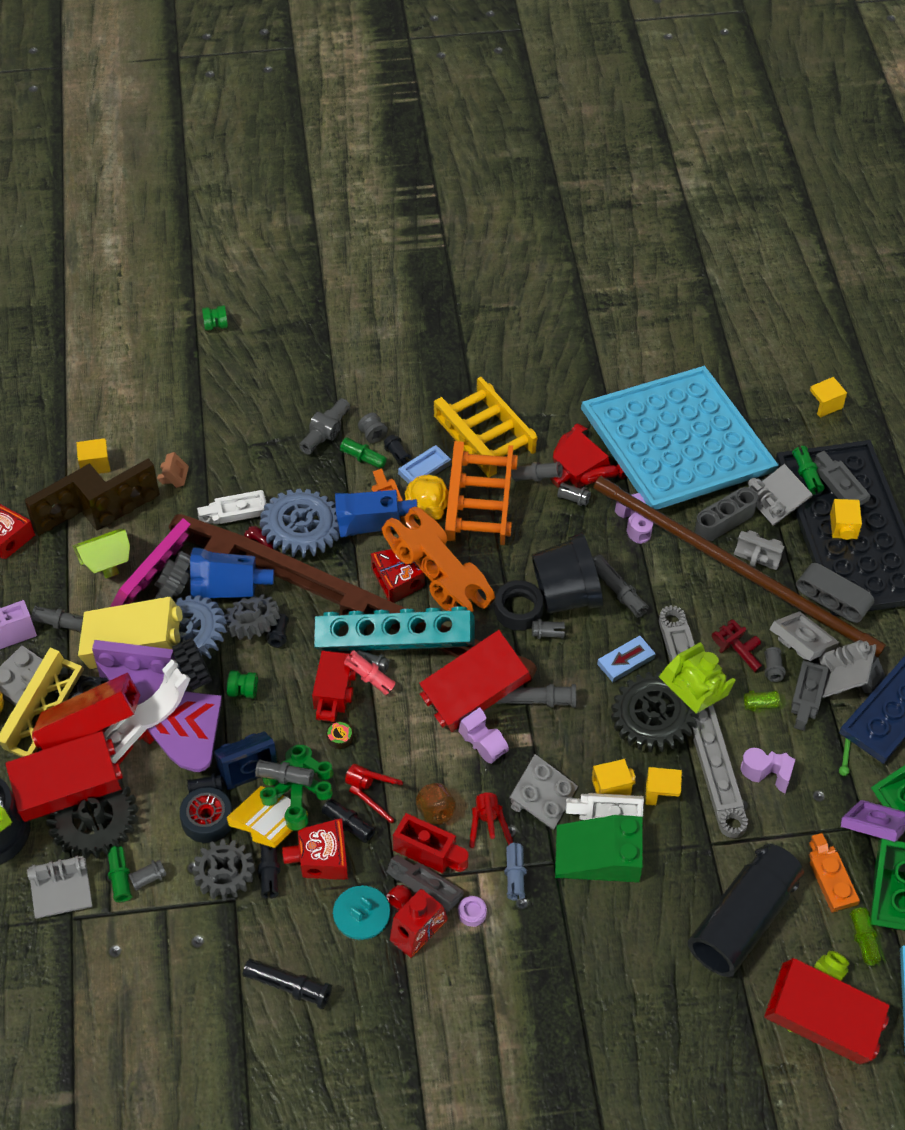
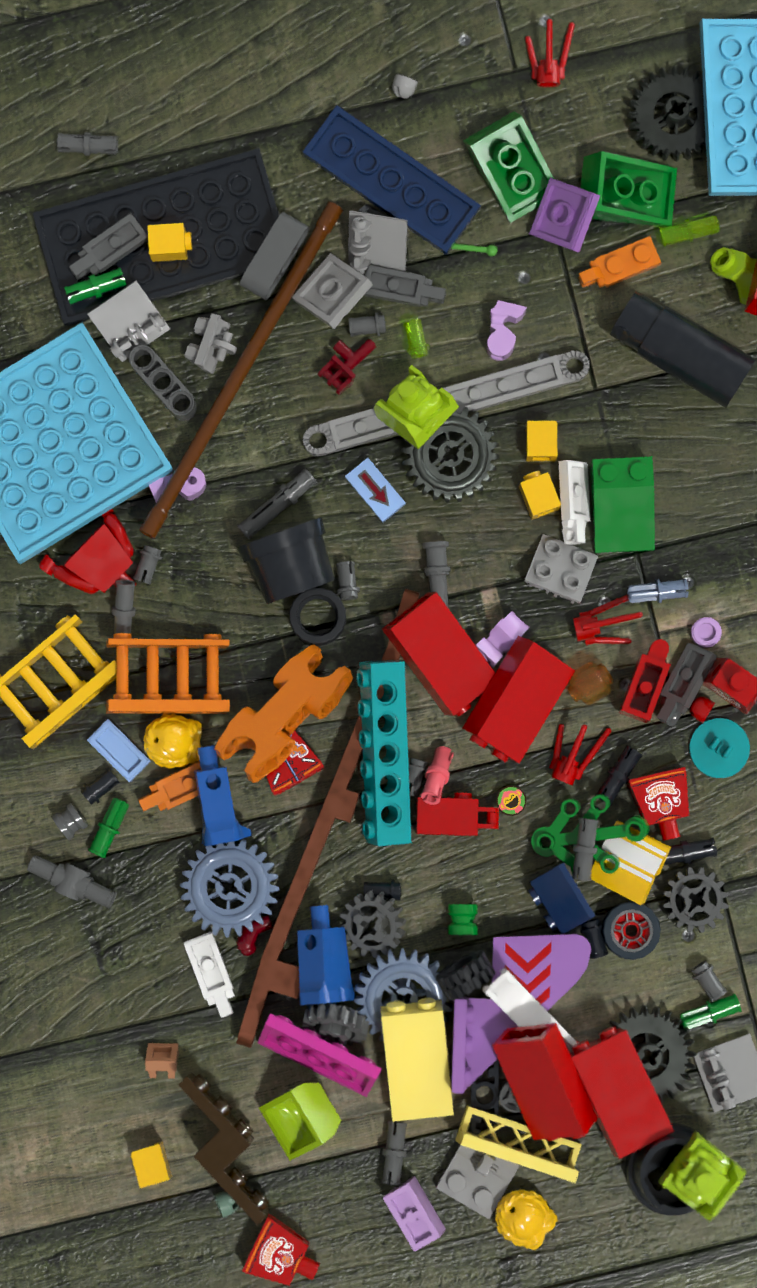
camera: 90 degrees left, 30 degrees up
none -> red brick [462,636,575,764]

